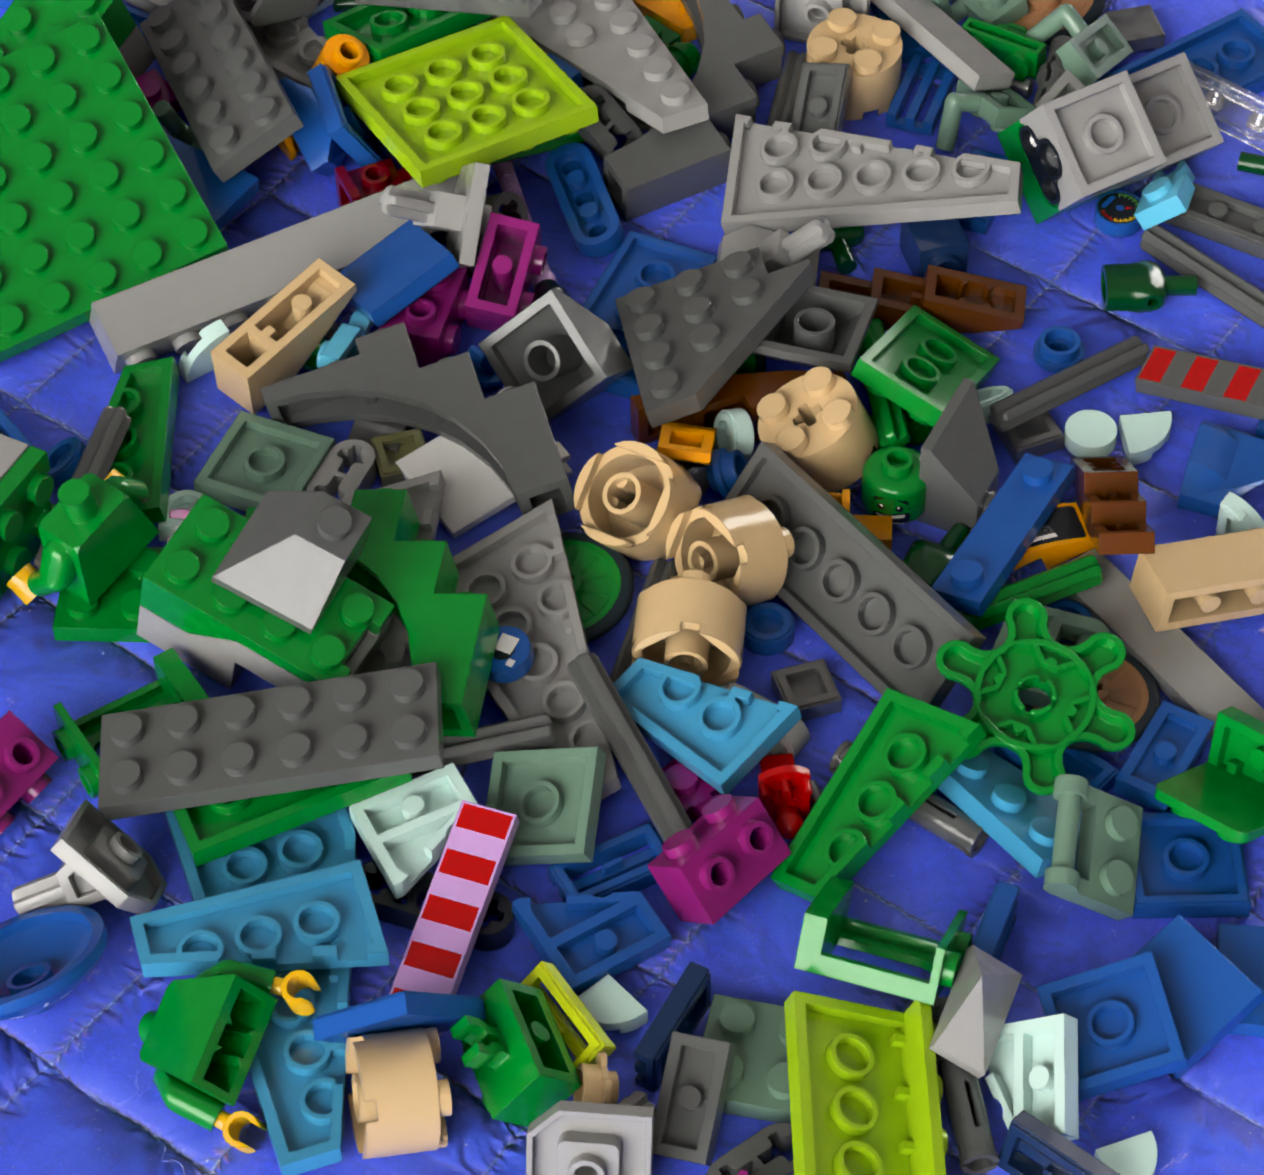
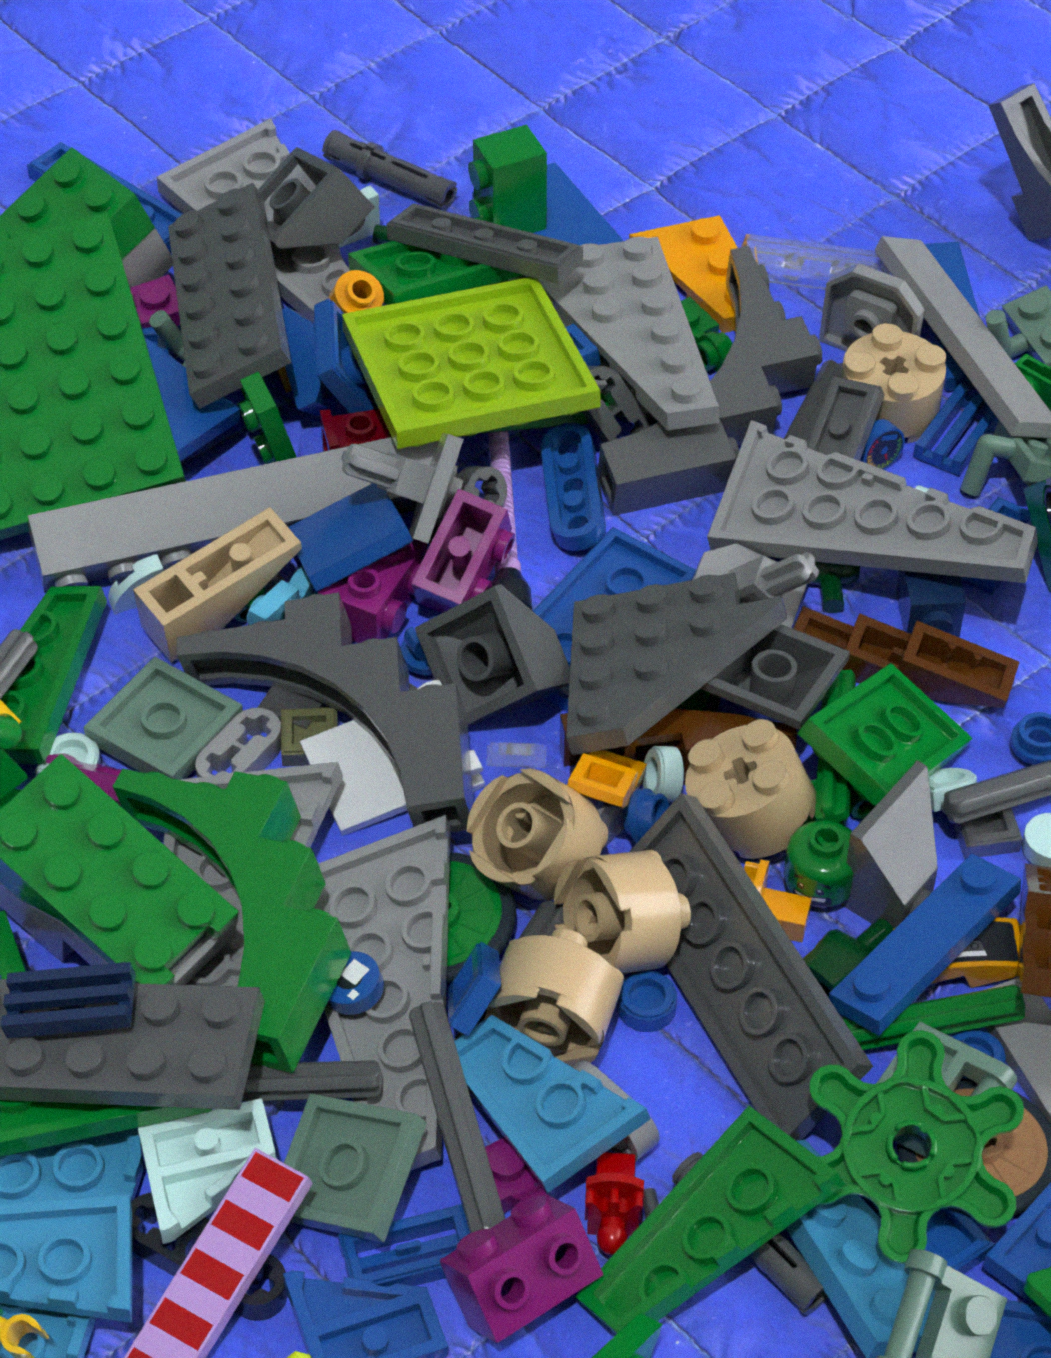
camera: 10 degrees right, 0 degrees up
dark grey slope [211,491,372,635] -> none
flat silver tile [771,658,842,721] -> none
none -> dark blue tile [0,962,136,1038]
none -> green plate [237,371,297,464]
none -> blue tile [448,942,501,1037]
none -> clear tile [486,742,550,768]
none -> tile [860,419,905,470]

